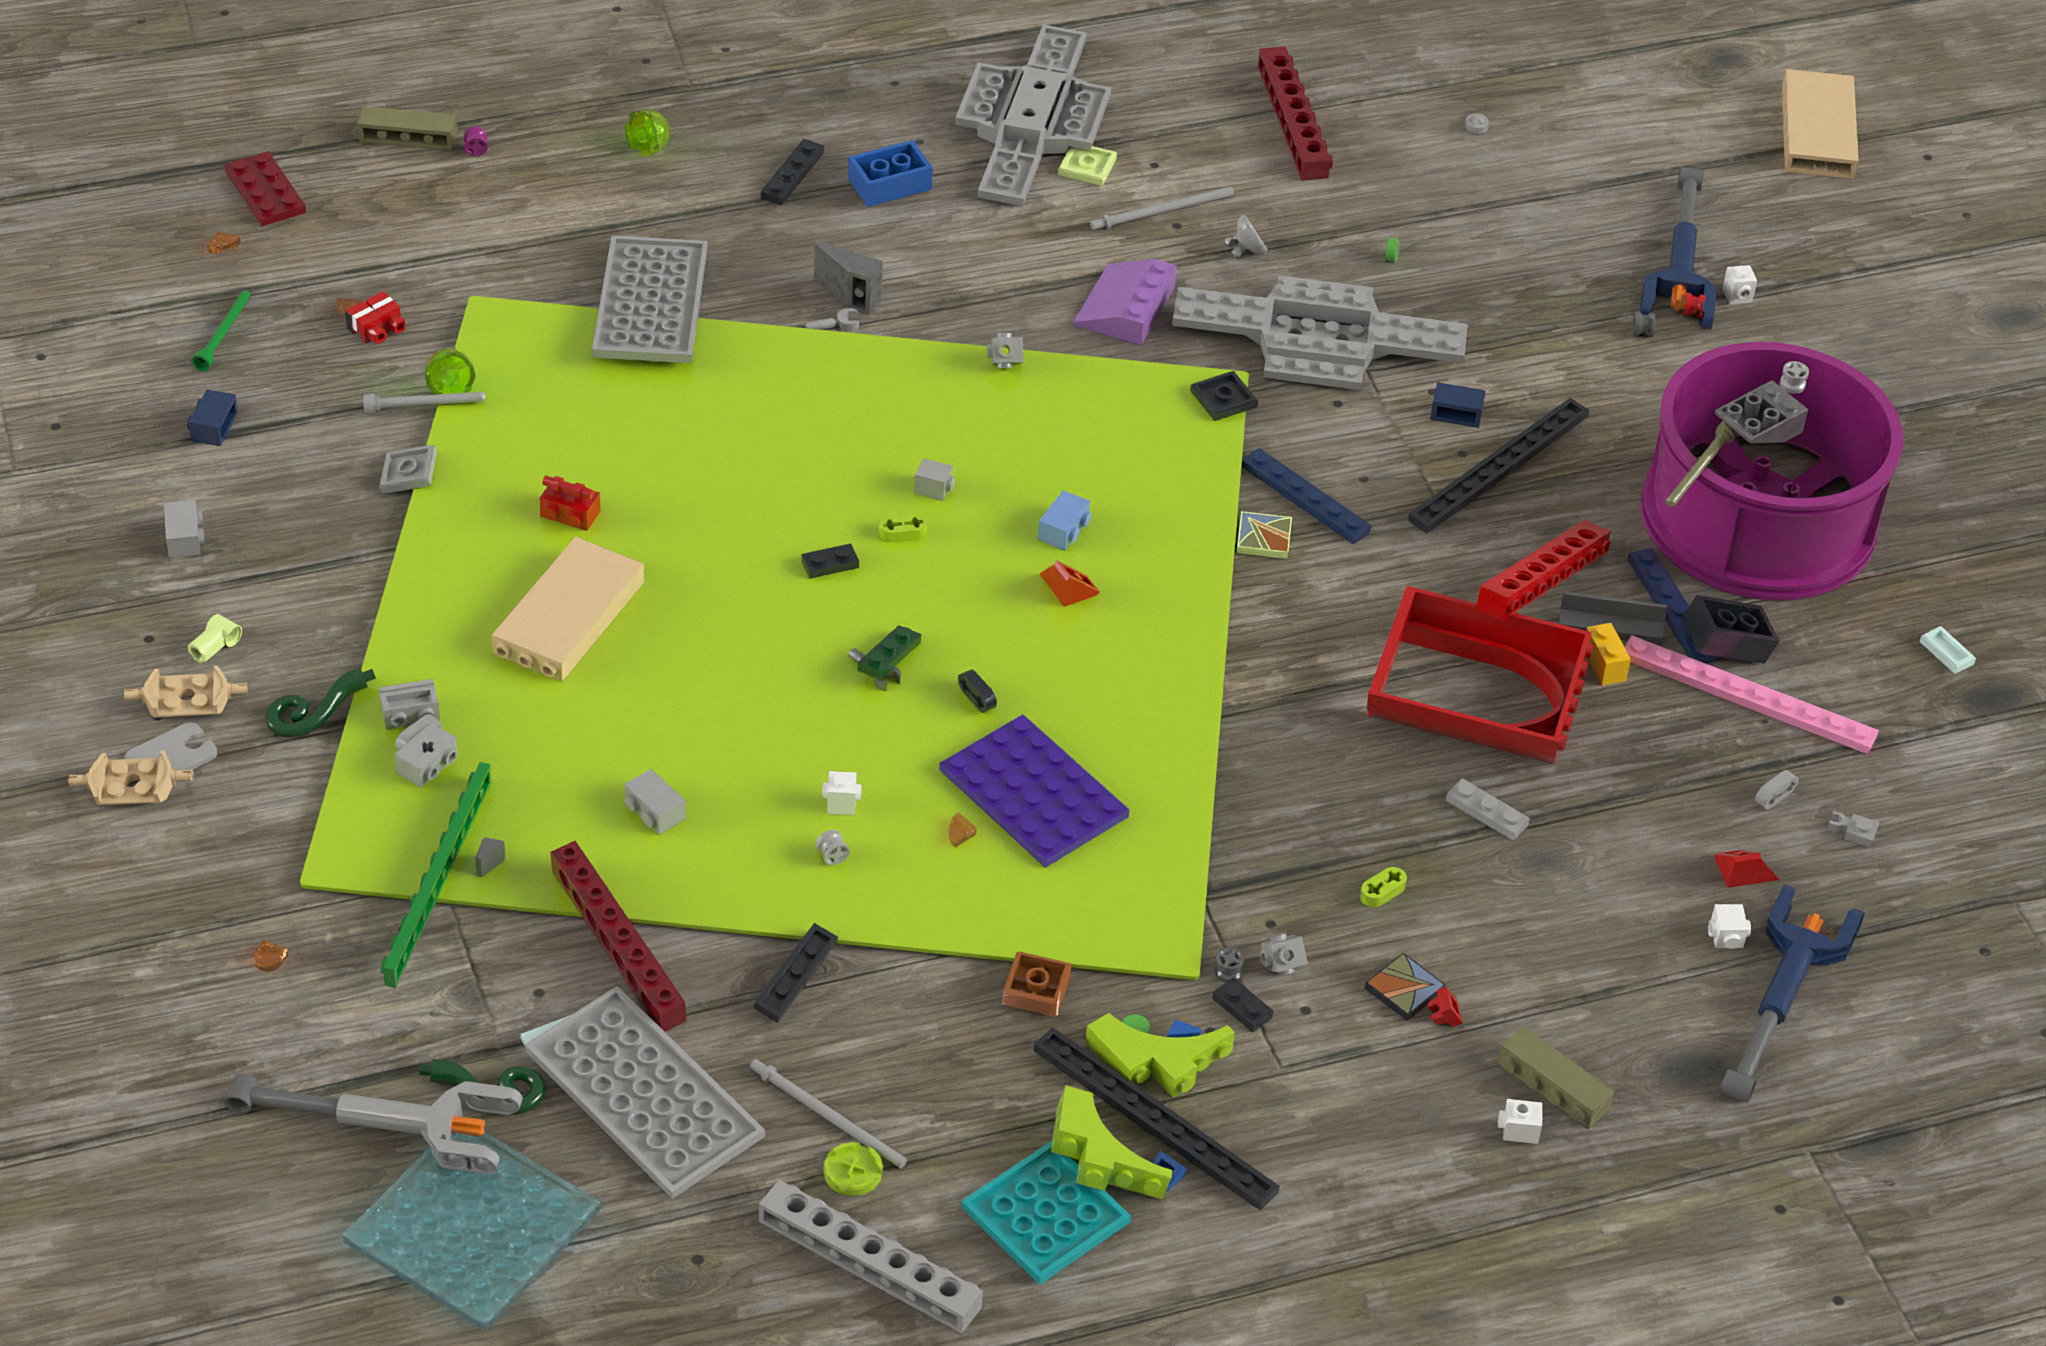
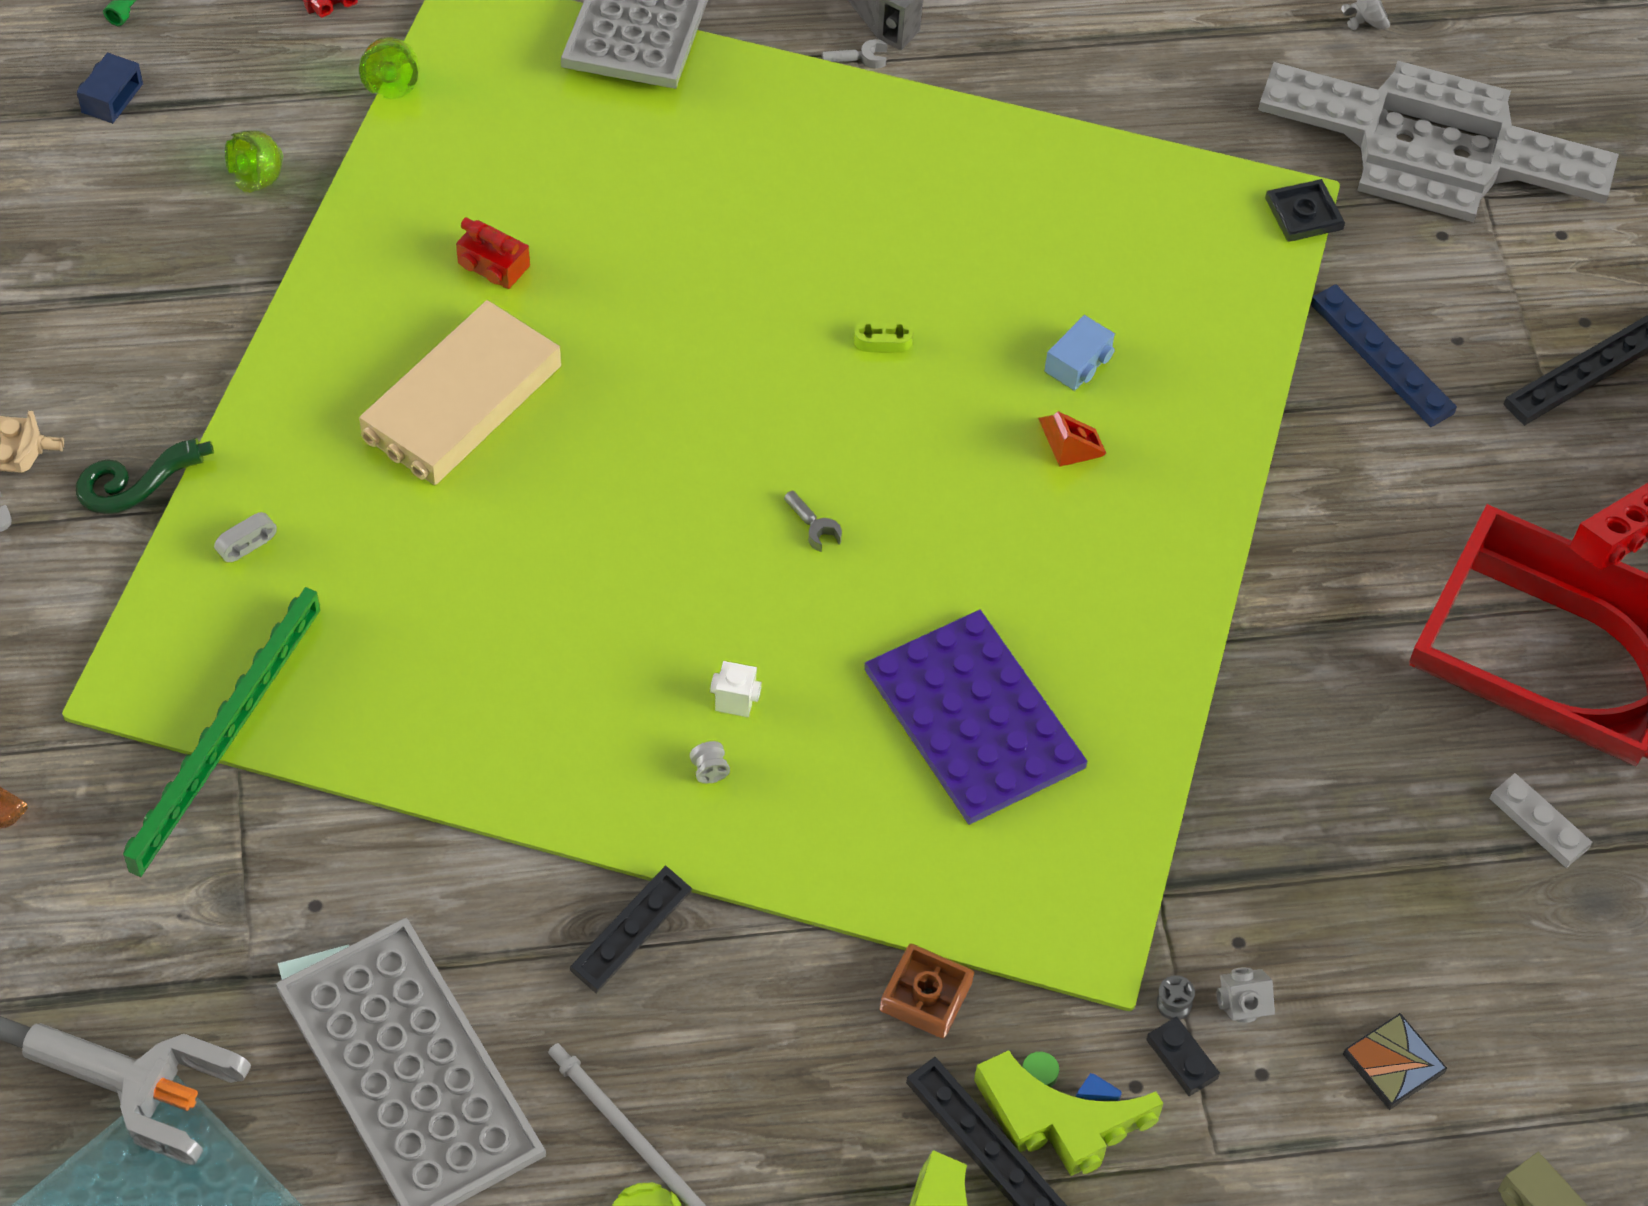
camera: 10 degrees right, 10 degrees up
light grey brick [164,500,205,558] -> none
yellowish green piece [188,614,242,663] -> none
light grey piece [363,392,486,414] -> none
light grey tile [379,445,437,494] -> none
light grey hinge [379,679,440,729] -> none
light grey brick [394,723,458,788] -> none
dark green plant [419,1059,546,1114] -> none
dark grey slope [476,837,505,877] -> none
dark red brick [550,840,686,1032] -> none
light grey brick [624,769,686,835] -> none
black plate [801,543,859,579] -> none
dark green plate [857,625,922,680] -> none
light grey brick [914,458,955,501] -> none
clear orange tile [949,812,977,848] -> none
black beam [958,669,997,713] -> none
light grey brick [987,333,1023,368] -> none
medium lavender slope [1073,259,1177,345] -> none
tile [1237,511,1292,559] -> none
lime beam [1360,867,1407,907] -> none
bright green tile [1385,238,1399,262] -> none
red tile [1428,986,1463,1027] -> none
dark blue brick [1430,382,1486,428] -> none
none -> clear neon green cylinder [225,130,283,193]

